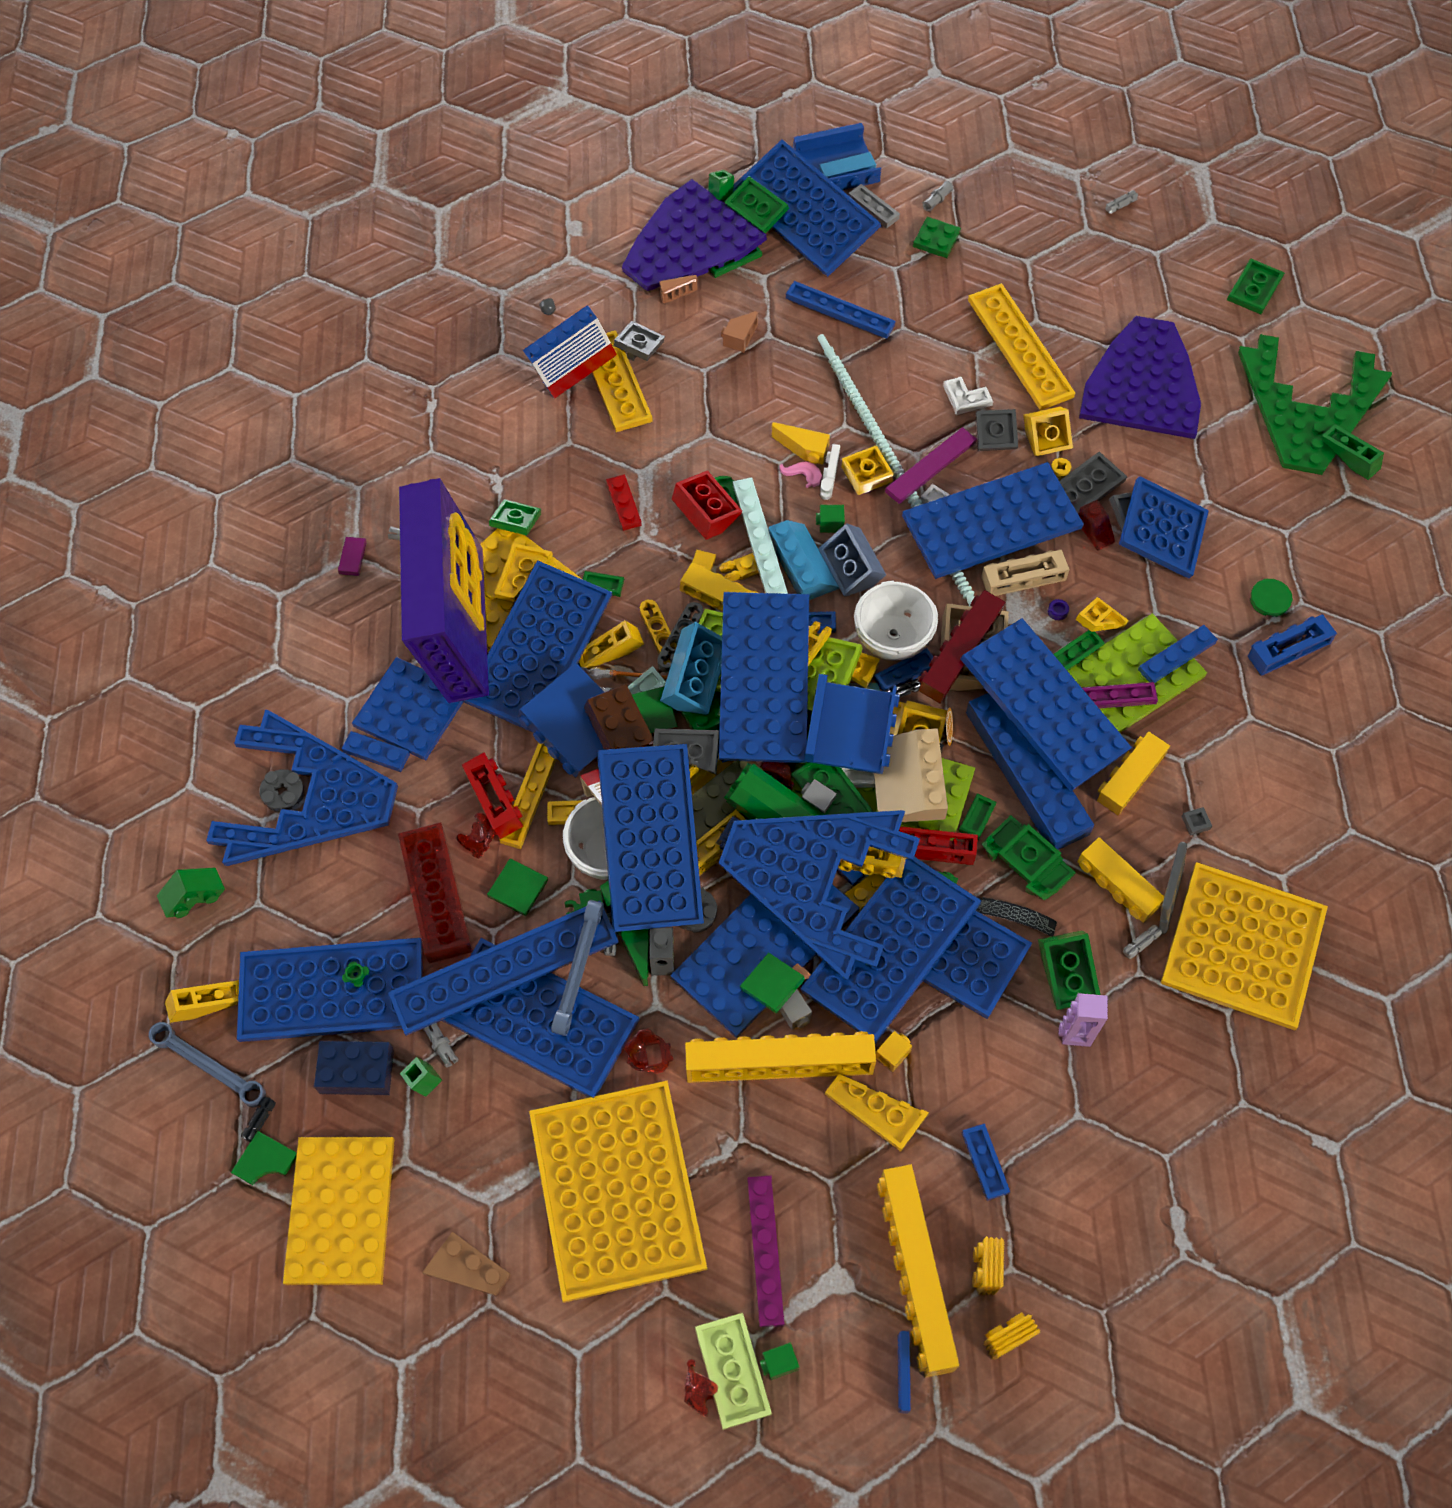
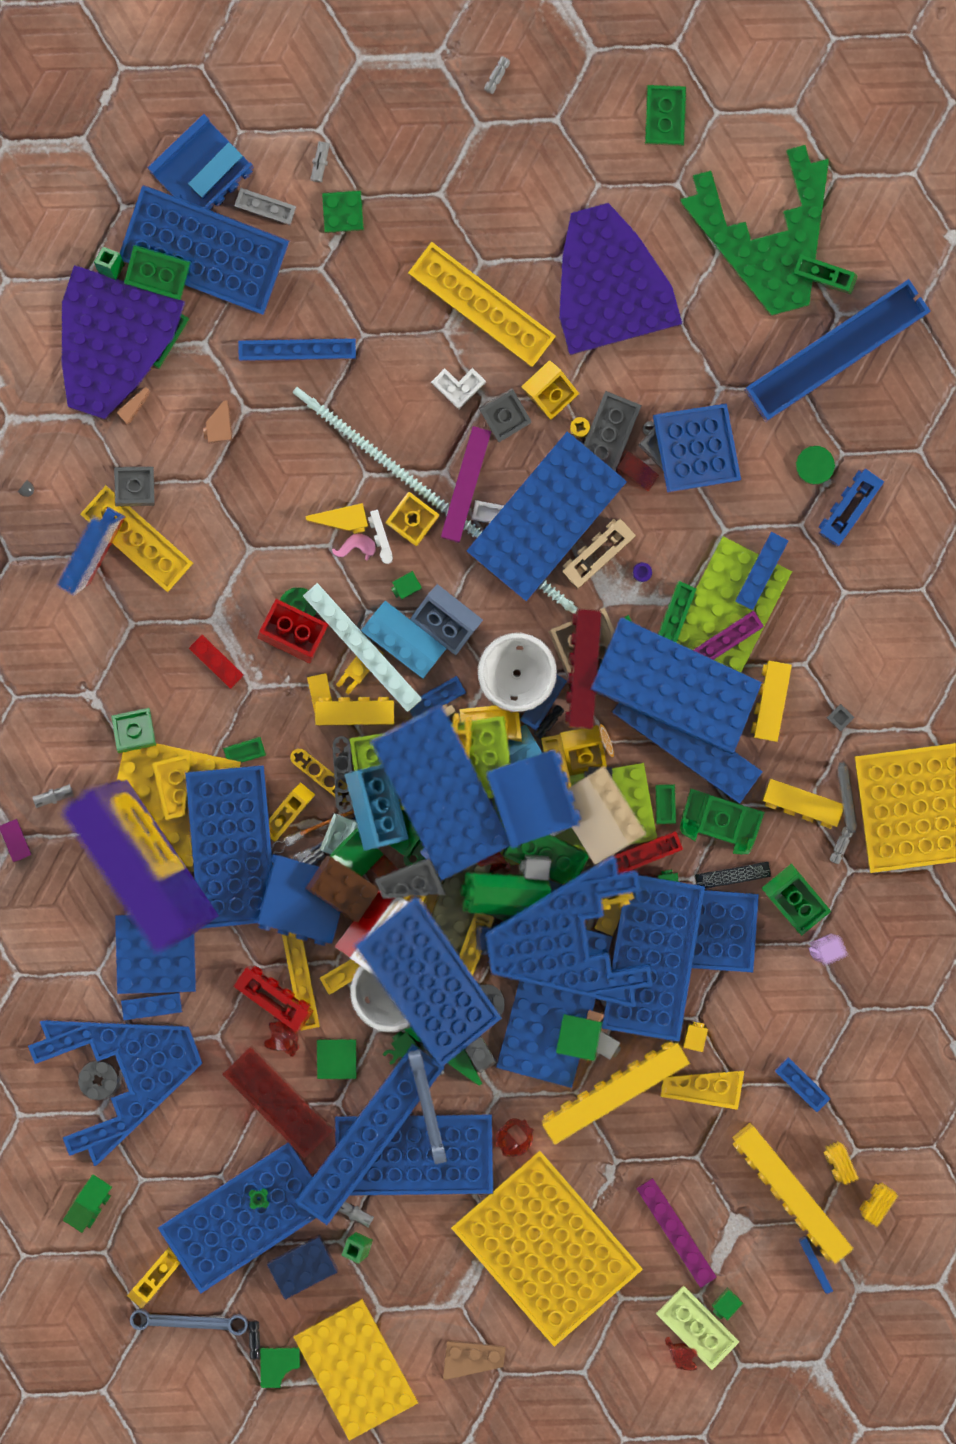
camera: 30 degrees left, 25 degrees up
yellow wing [1075,597,1129,632] -> none
none -> blue piece [744,279,931,422]

